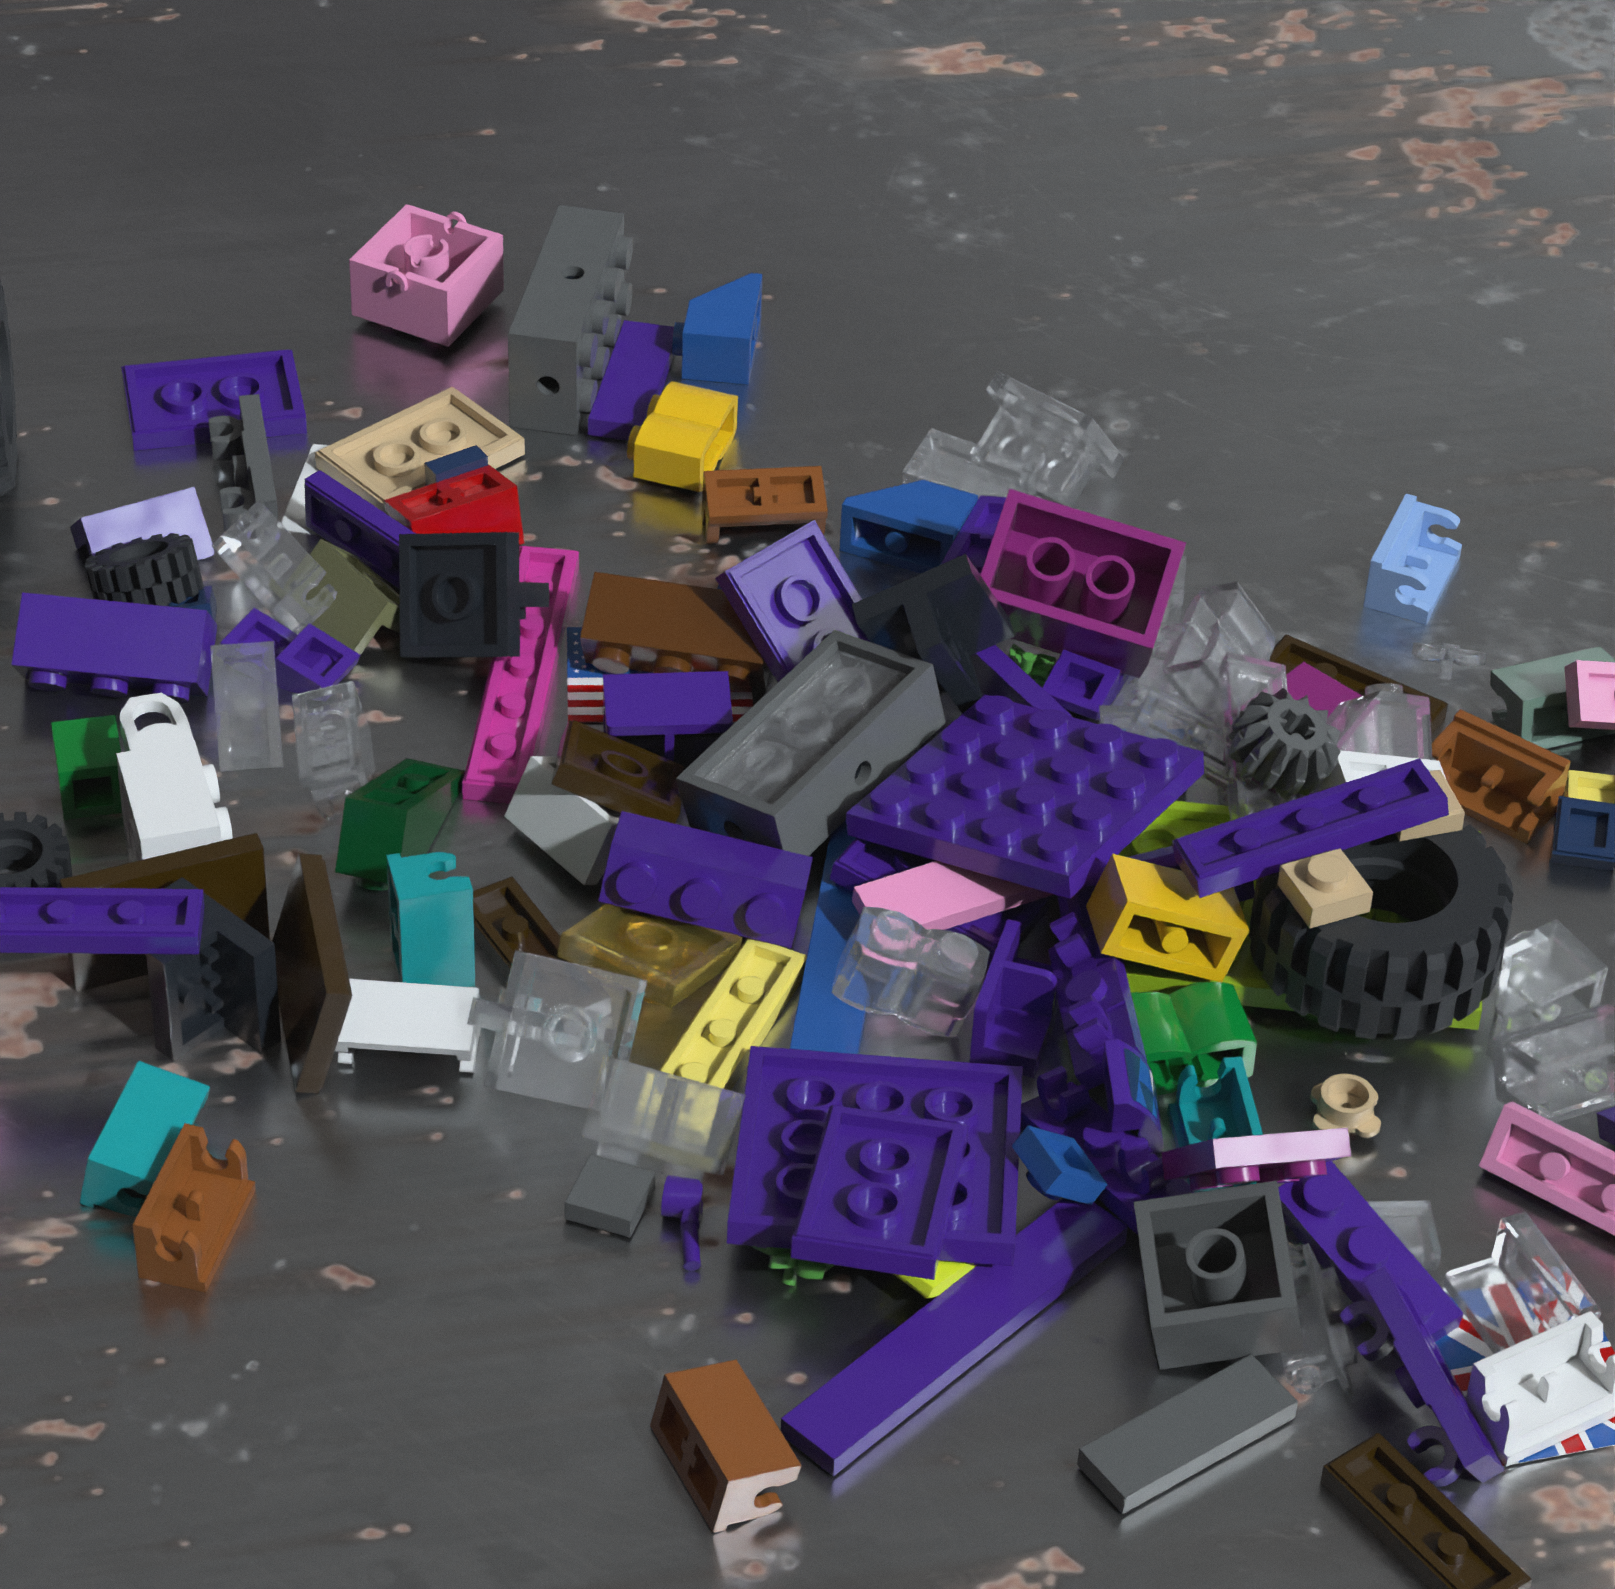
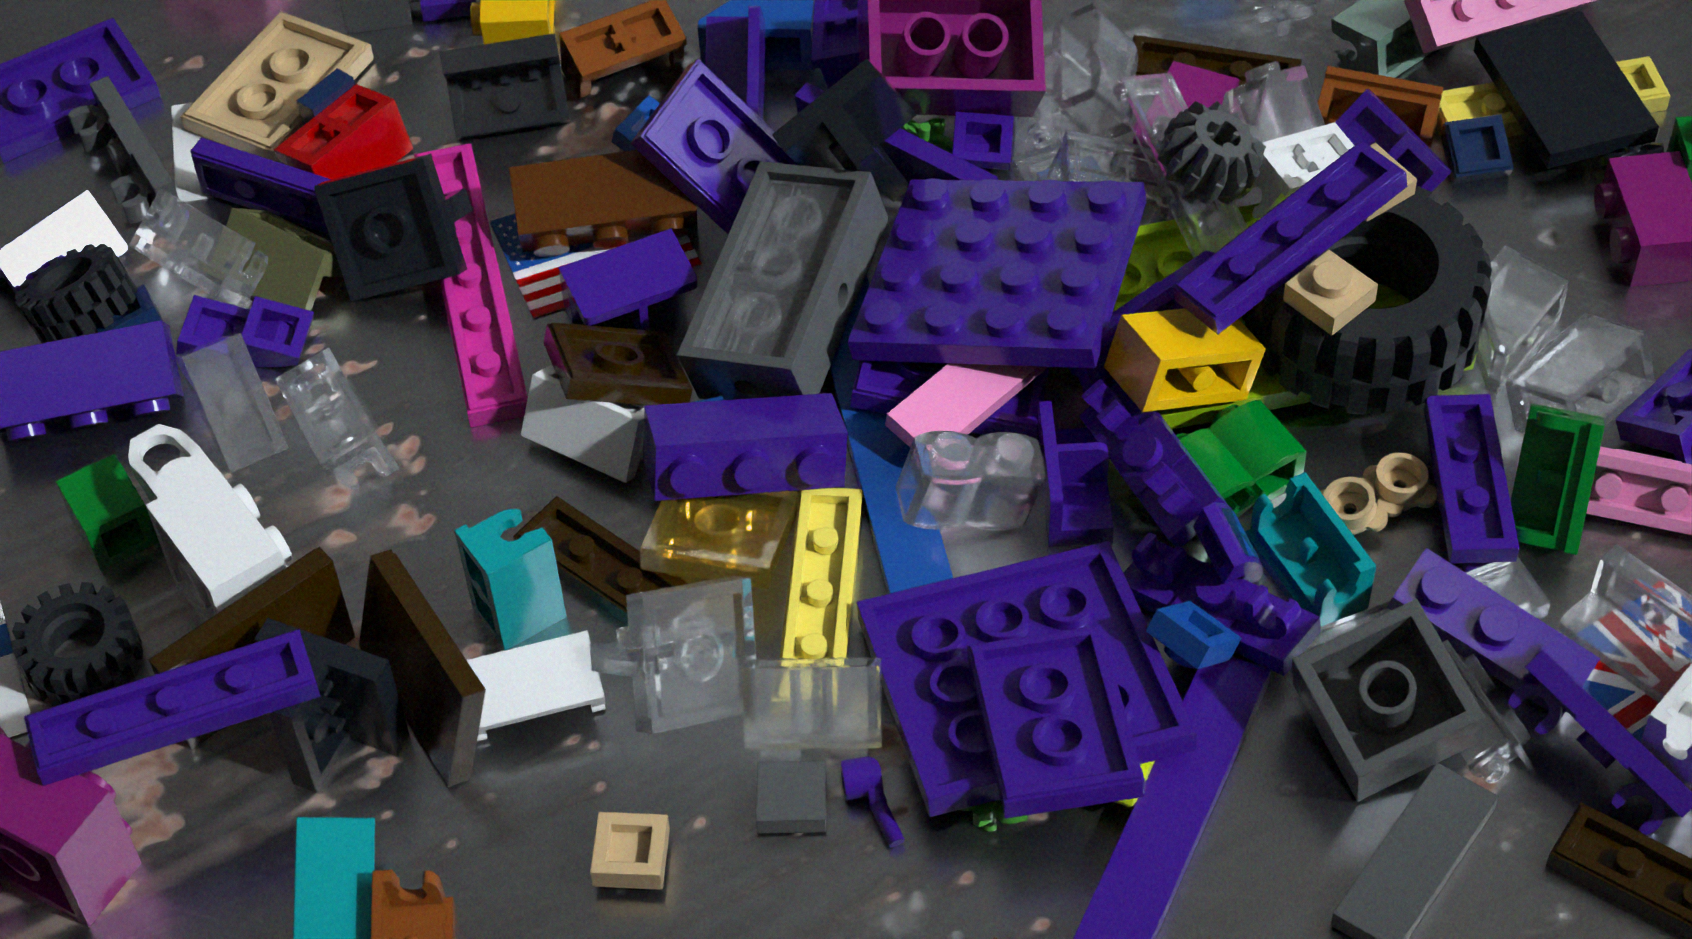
camera: 15 degrees left, 10 degrees up
dark green slope [335,758,465,890] -> none
plate [1161,1127,1351,1191] -> none
none -> black bracket [439,33,570,141]
none -> tan plate [590,812,670,890]
none -> dark purple panel [706,6,765,121]
none -> tan plate [1320,476,1388,535]
none -> dark purple slope [1335,88,1452,192]
none -> dark purple plate [1423,394,1519,574]
none -> green hinge [1510,403,1605,555]

